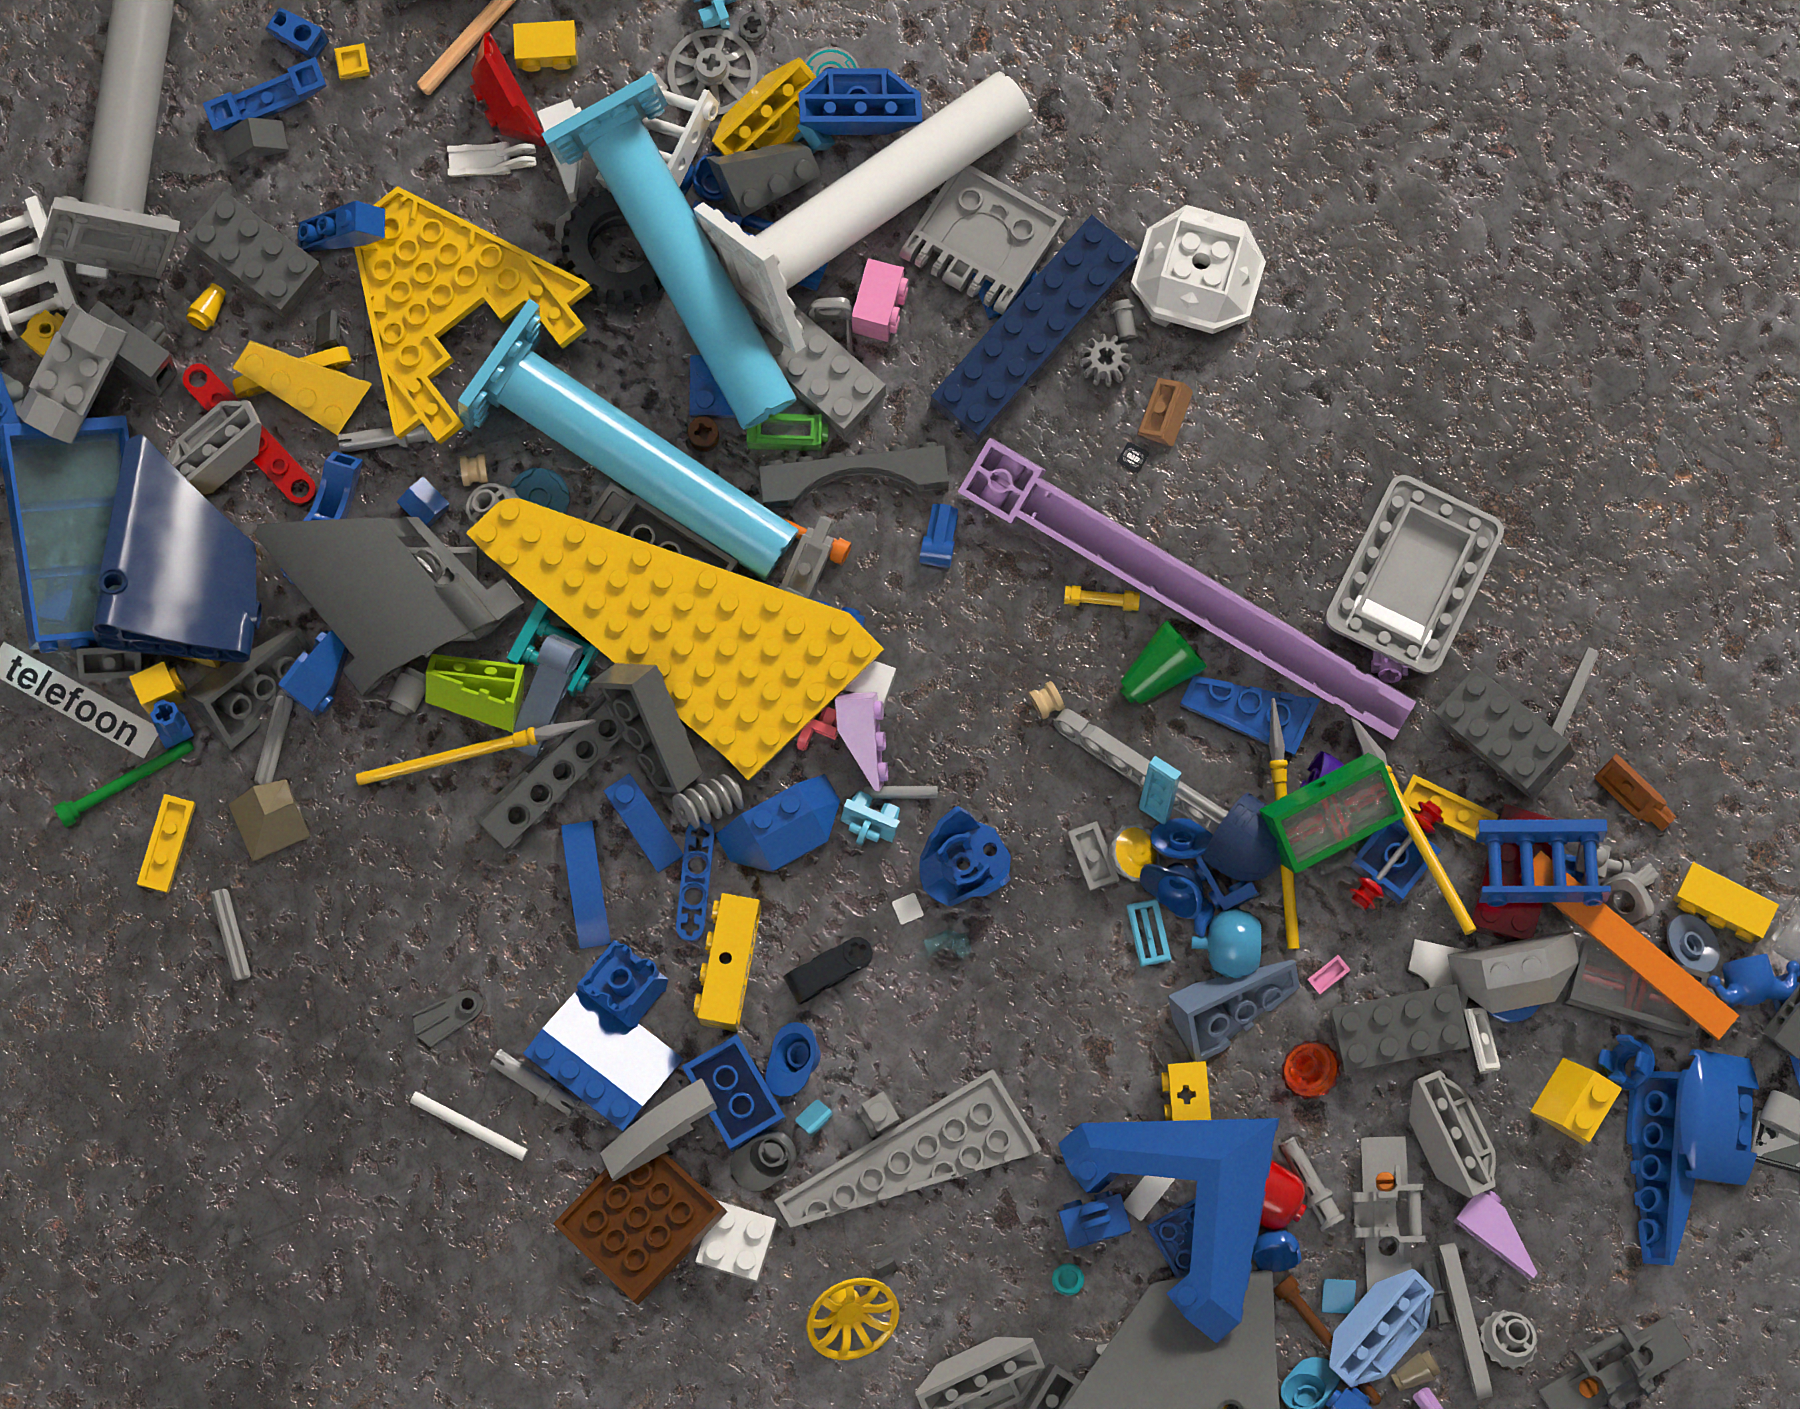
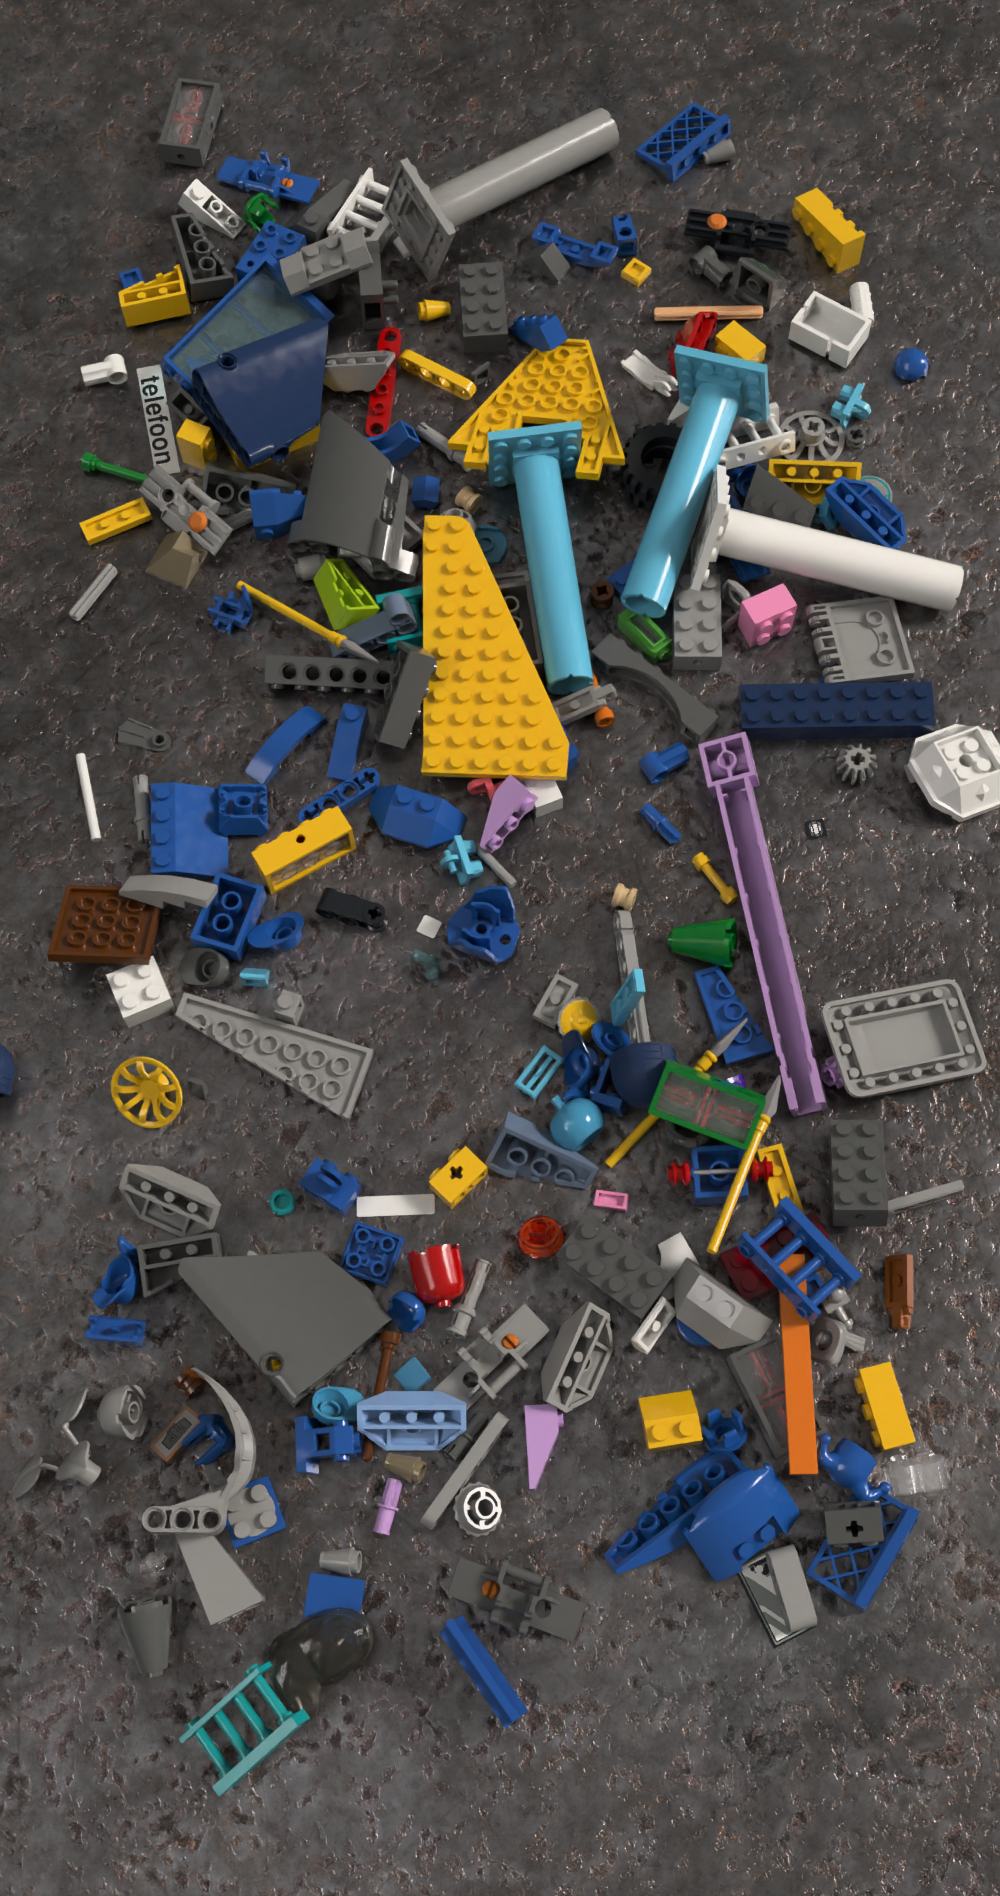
camera: 50 degrees right, 10 degrees down
blue piece [150,699,195,749] -> none
yellow wing [233,341,372,436] -> none
light grey piece [672,774,744,829] -> none
blue wedge [1058,1118,1280,1343] -> none
light grey pin [1110,299,1138,340] -> none
medium nougat slope [1137,378,1193,446] -> none
sand blue dish [1667,914,1720,973] -> none
none -> light grey piece [138,464,233,555]
none -> blue piece [207,585,254,635]
none -> blue axle [639,803,682,844]

